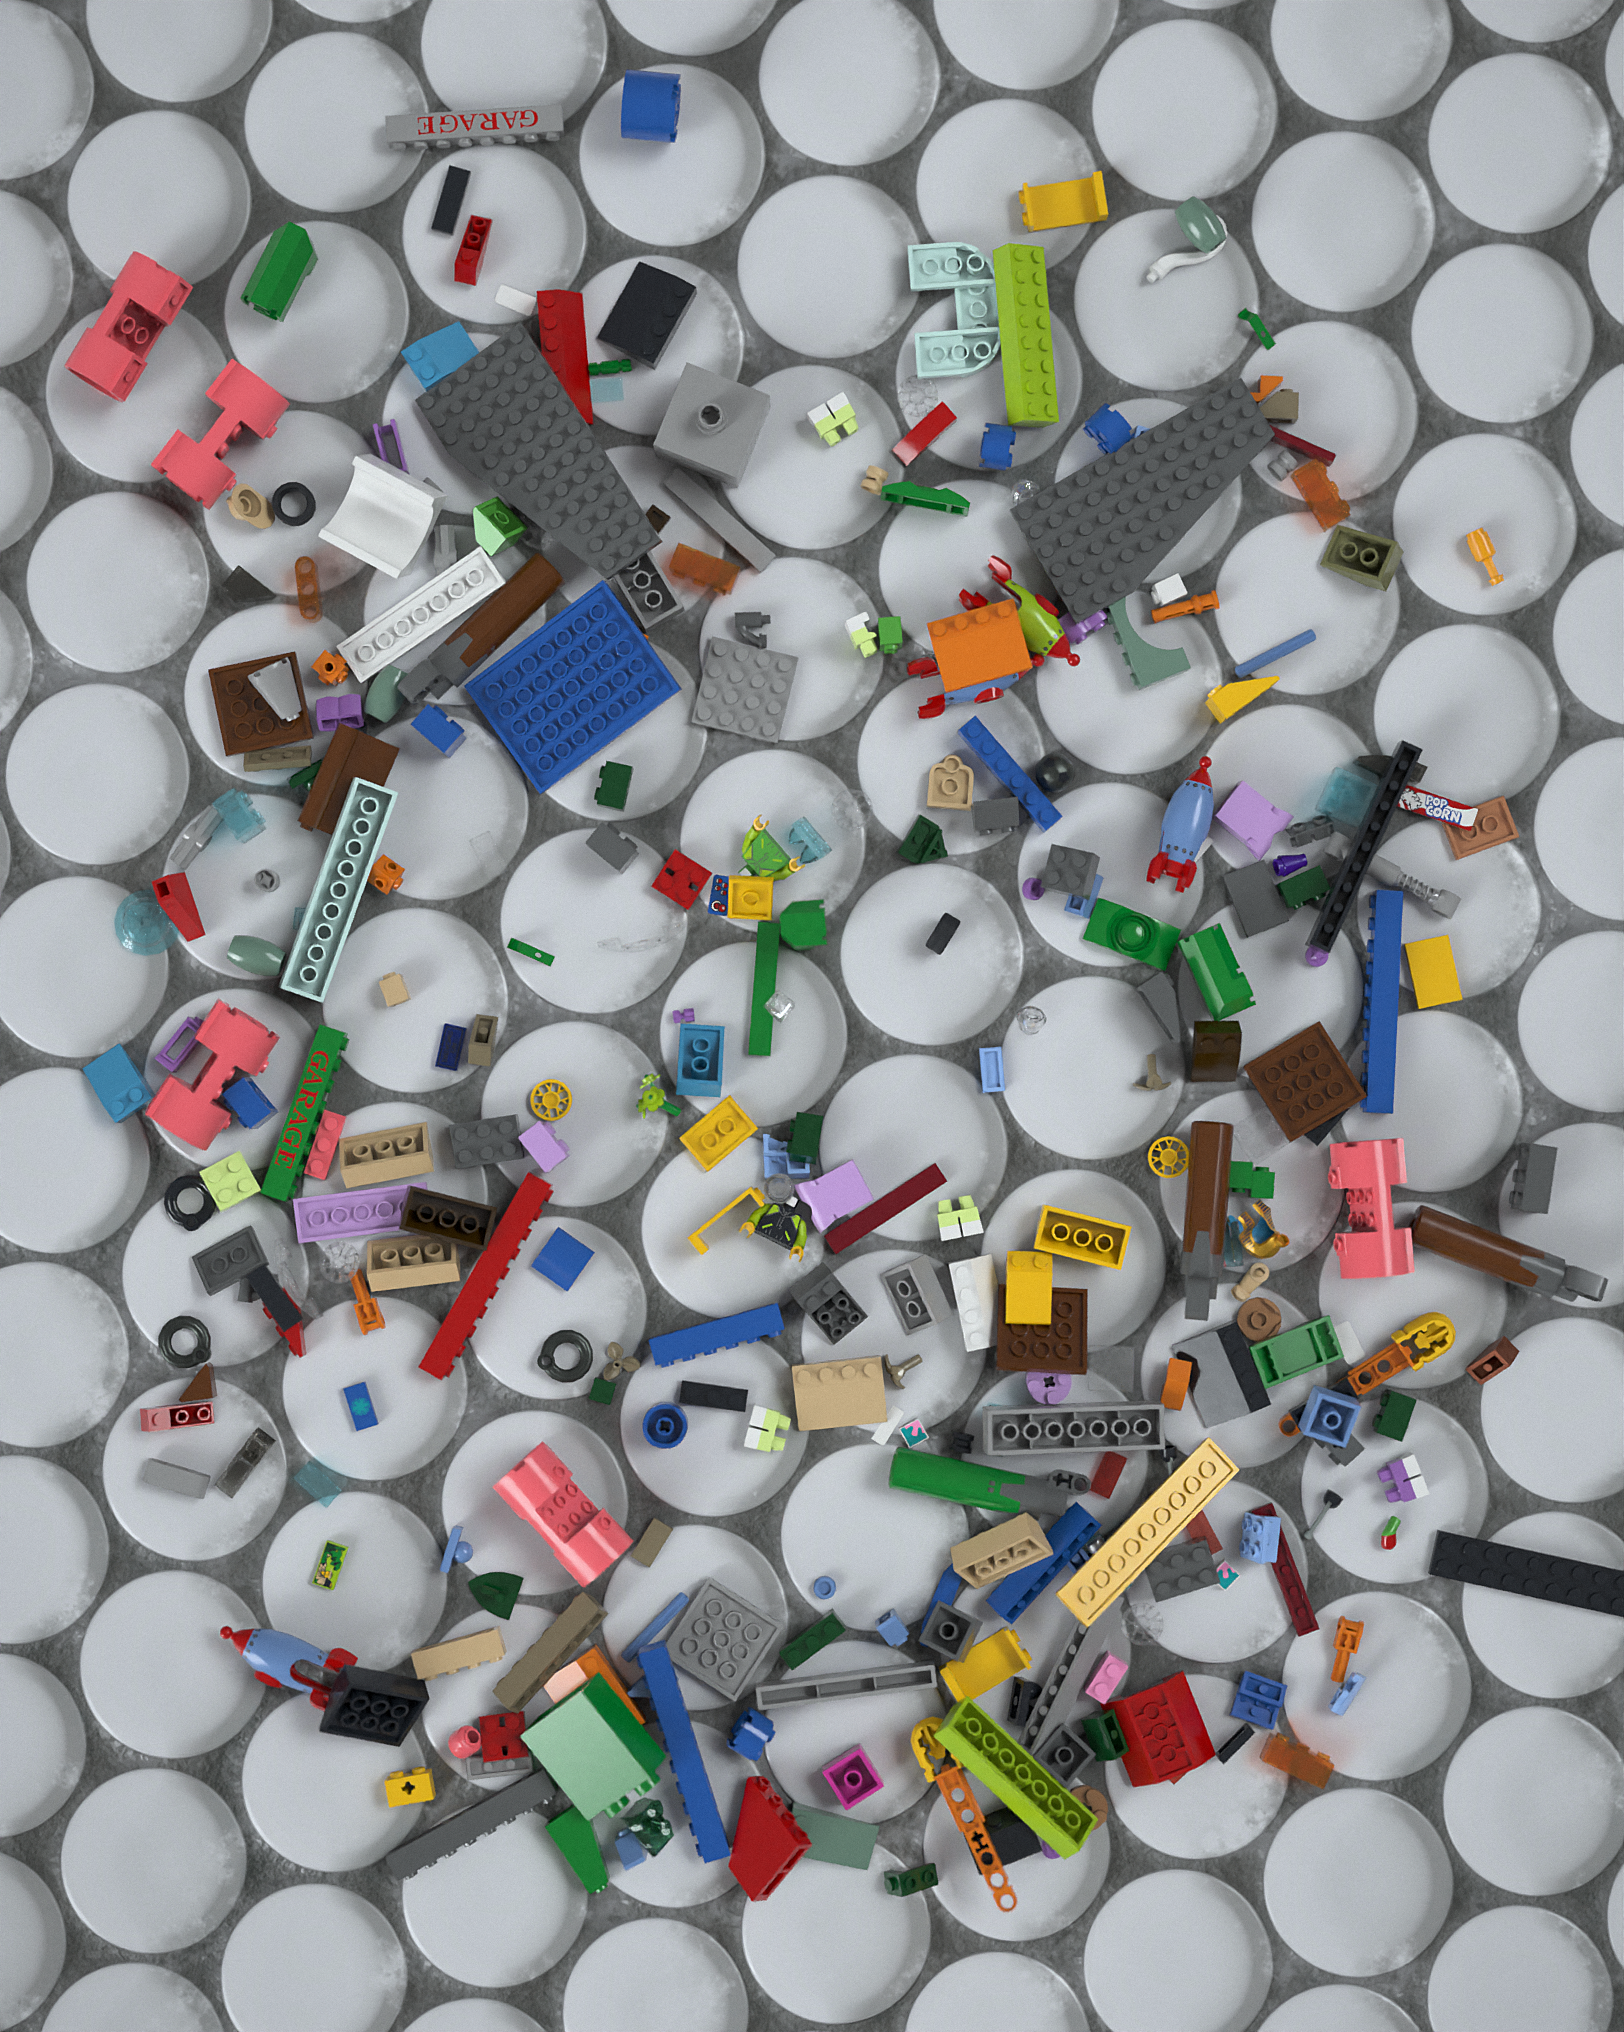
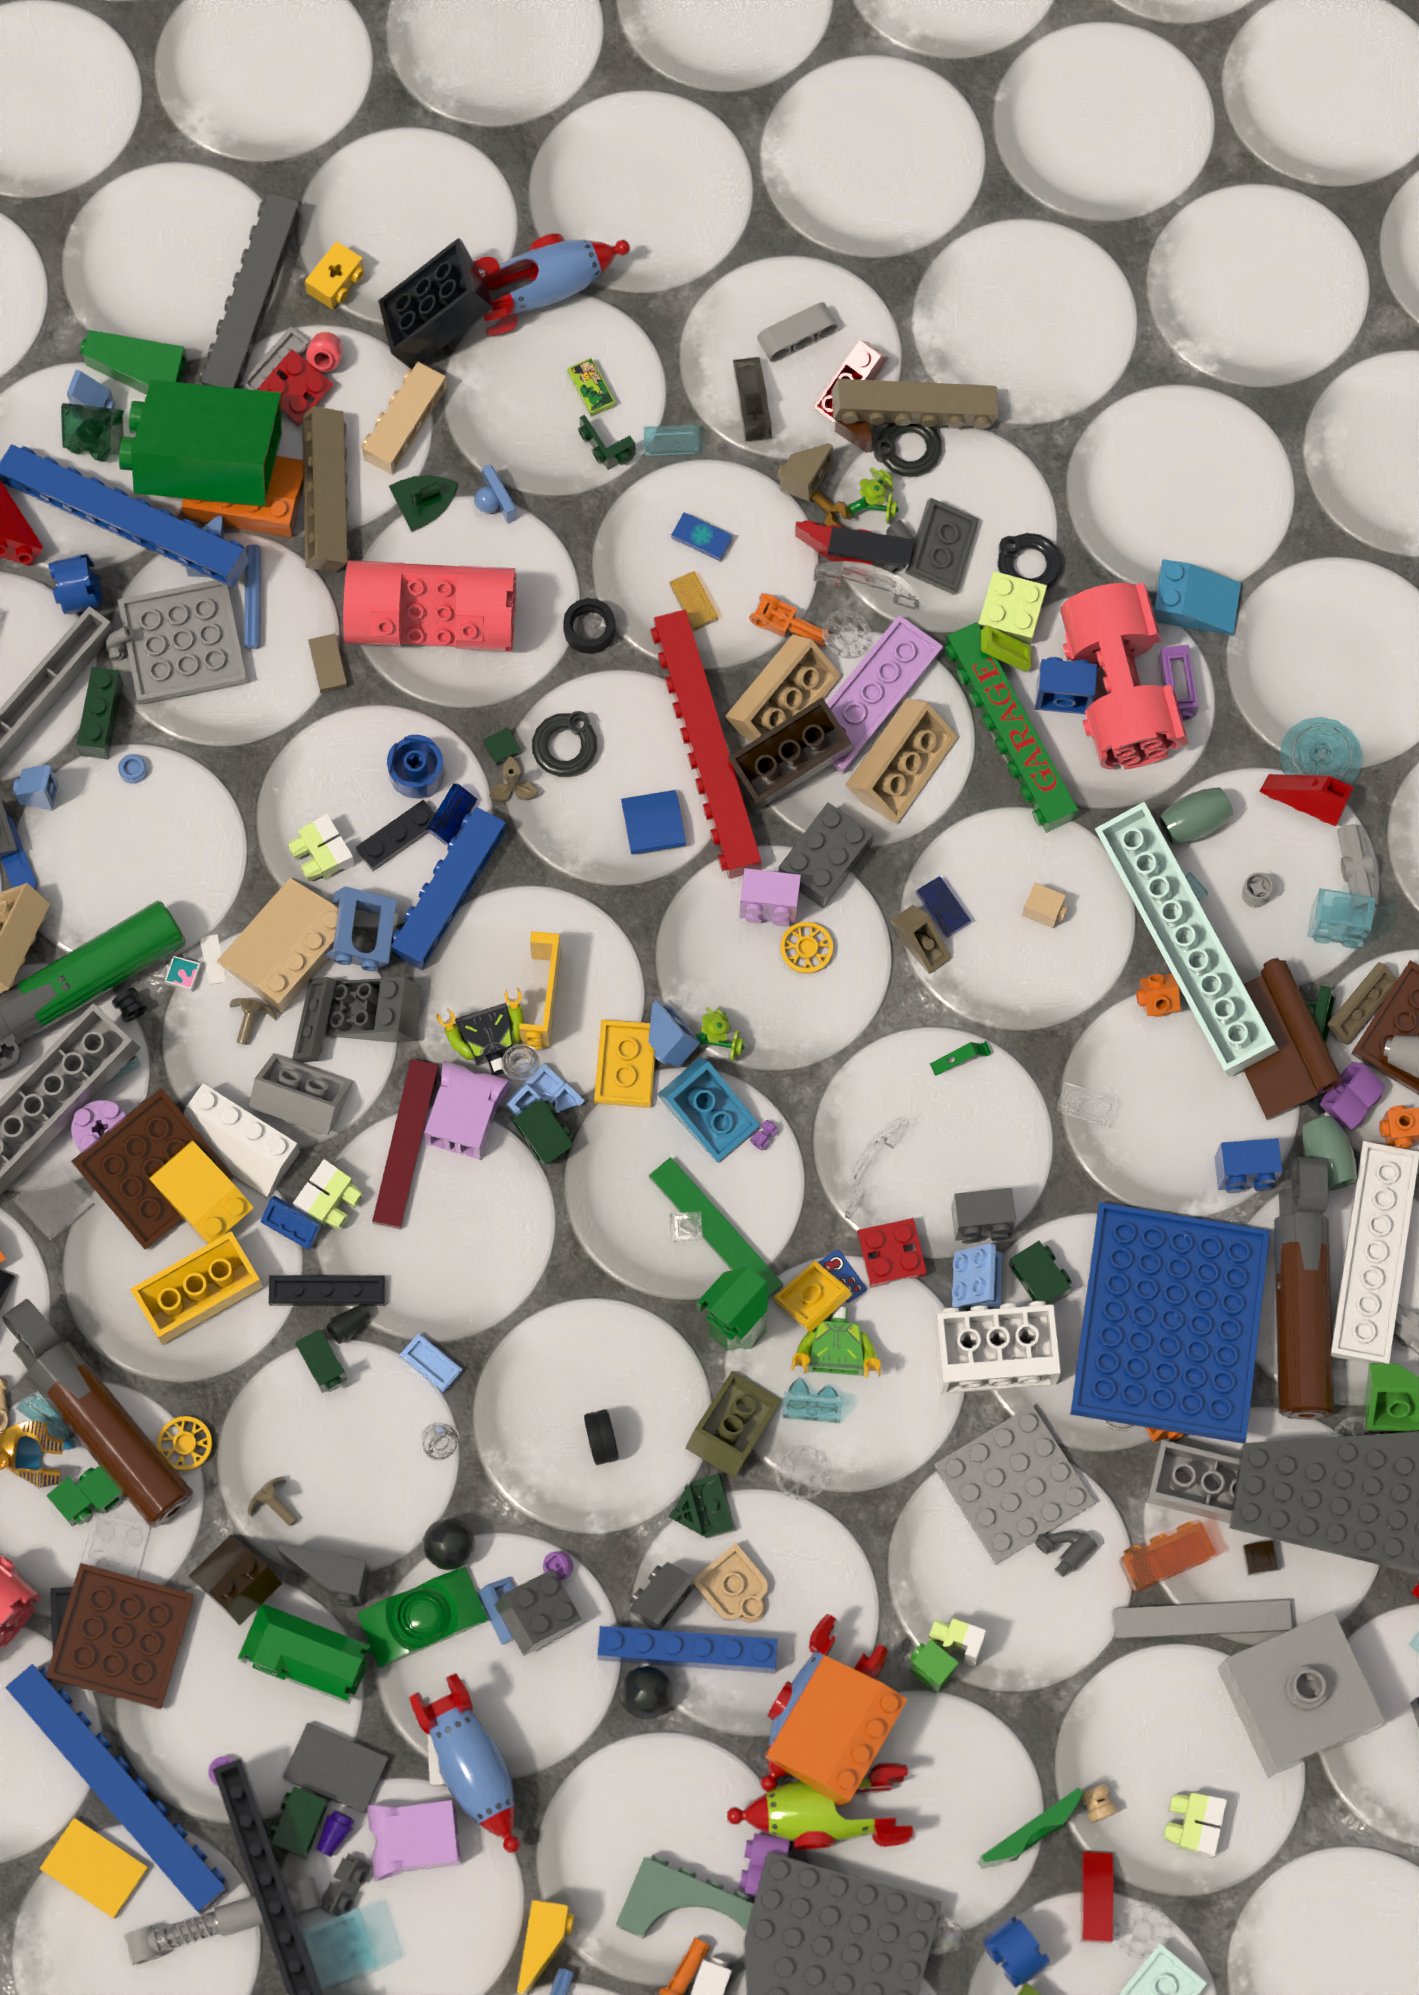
camera: 135 degrees right, 15 degrees down
coral plate [304,1110,347,1180] -> none
none -> light grey arm [106,626,134,661]
none -> blue plate [260,1196,323,1250]
none -> black tile [268,1275,385,1306]
none -> dark grey plate [292,977,336,1063]
none -> dark green bracket [296,1330,348,1393]
none -> medium blue panel [326,886,397,971]
none -> pearl dark grey cone [326,1304,371,1344]
none -> pearl dark grey piece [423,1517,475,1570]
none -> clear blue tile [426,783,478,845]
none -> black tyre [563,598,616,654]
none -> dark green bracket [578,415,636,470]
none -> medium blue slope [648,1000,701,1068]
none -> clear yellow tile [670,571,718,631]
none -> olive slope [685,1371,782,1478]
none -> dark tan slope [777,443,834,502]
none -> pearl gold bar [812,490,852,528]
none -> dark tan brick [832,379,999,429]
none -> lime plant [842,467,899,524]
none -> white brick [934,1301,1060,1394]
none -> light blue bracket [952,1243,1003,1309]
none -> lime tile [981,625,1032,672]

